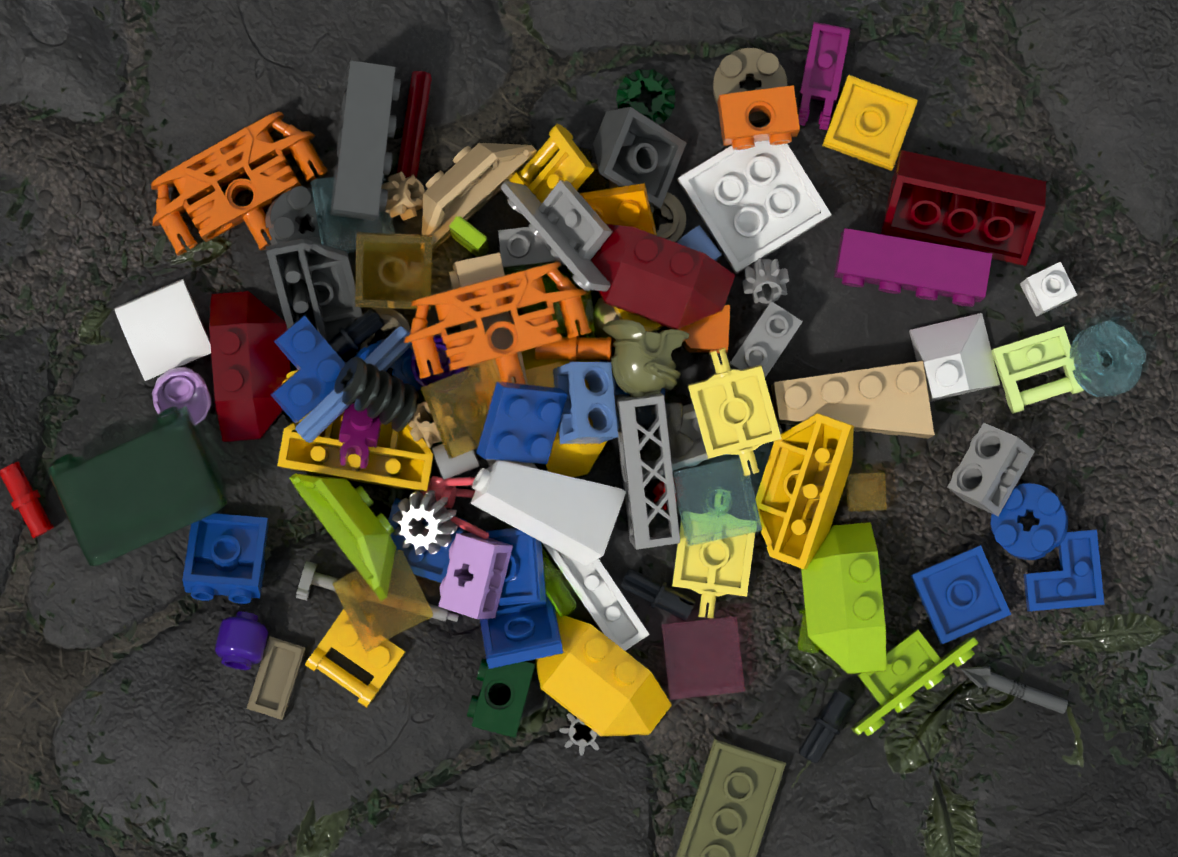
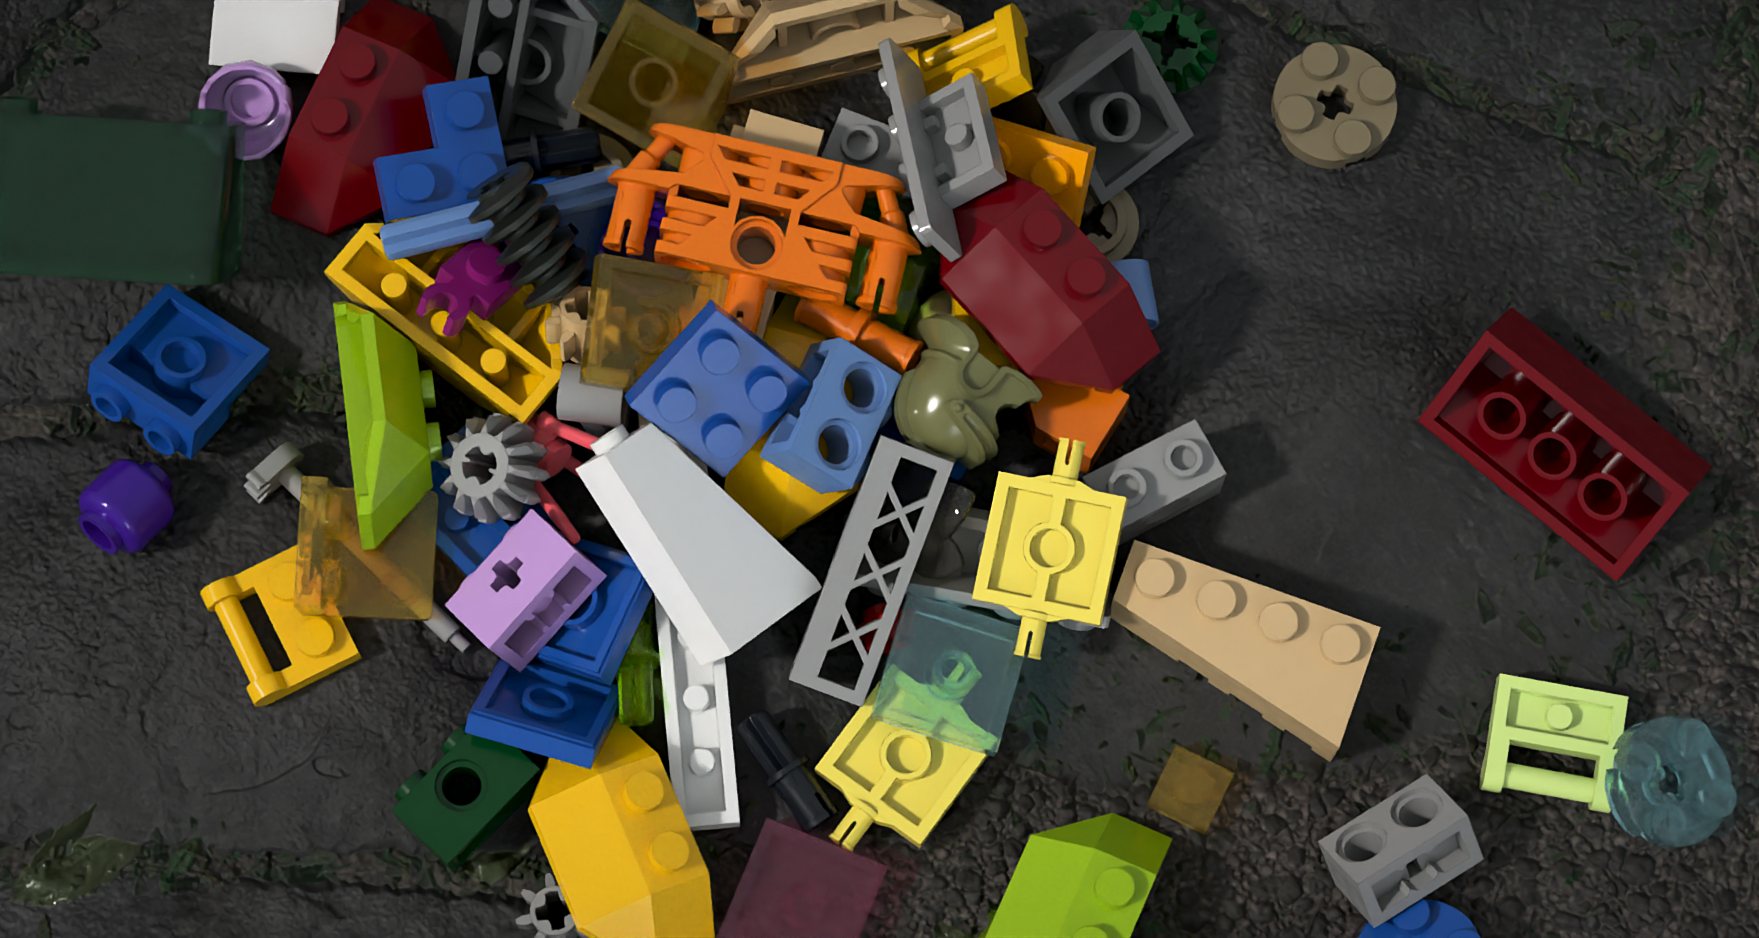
camera: 30 degrees right, 10 degrees down
dark tan tile [246,636,306,720] -> none
lime tile [449,216,489,257] -> none
white plate [677,123,832,274] -> none
orange brick [717,85,800,150] -> none
light grey gear [742,258,789,304] -> none
yellow wedge [752,413,854,569] -> none
magenta hinge [798,22,850,130] -> none
yellow plate [822,75,918,171] -> none
magenta brick [834,228,992,307] -> none
white slope [909,313,1000,402] -> none
white brick [1020,262,1077,317] -> none

